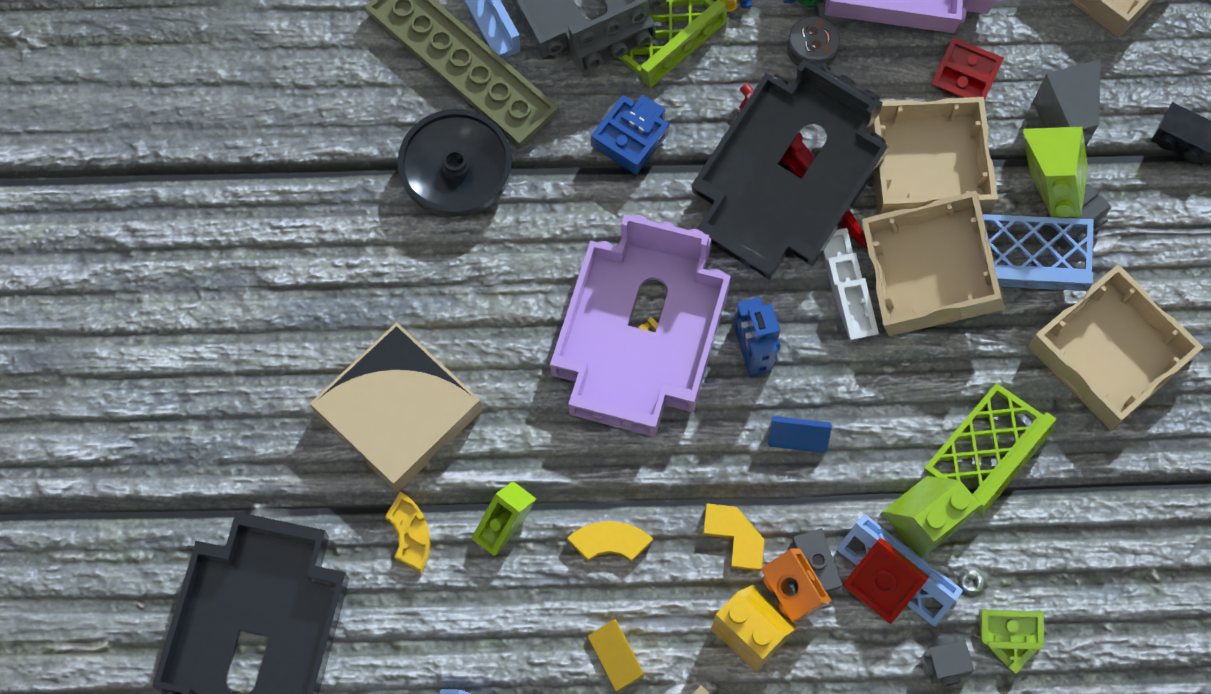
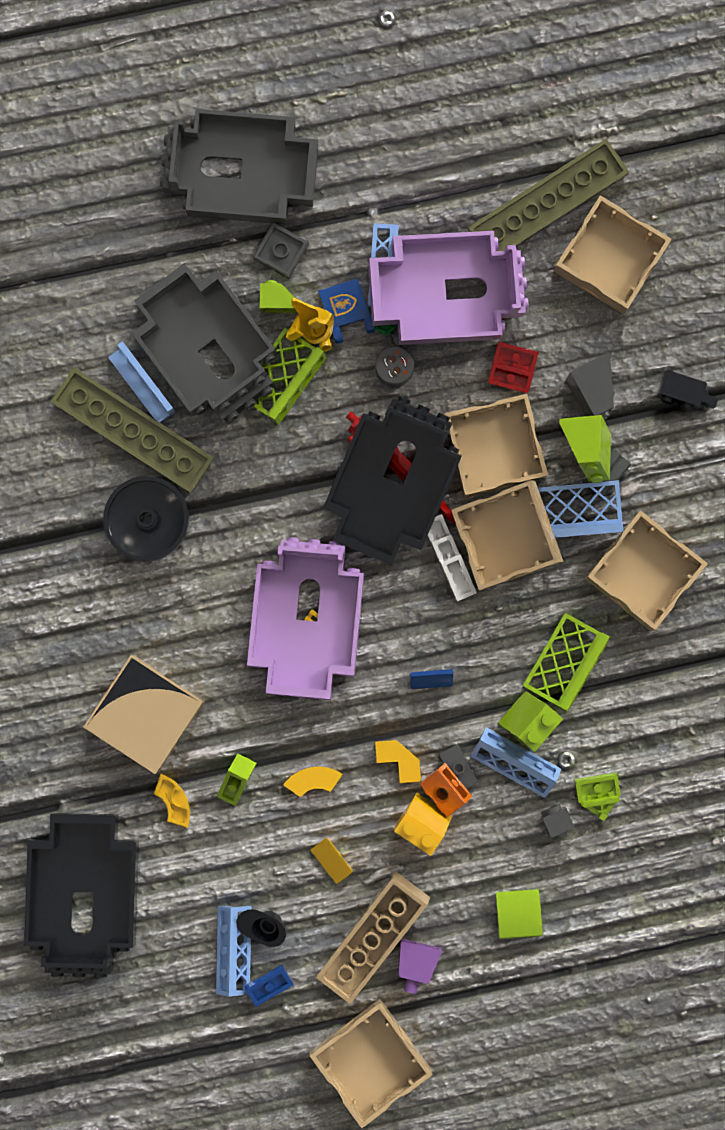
camera: 10 degrees left, 15 degrees up
blue piece [591,95,669,175] -> none
blue piece [733,297,781,377] -> none
red plate [842,537,929,624] -> none

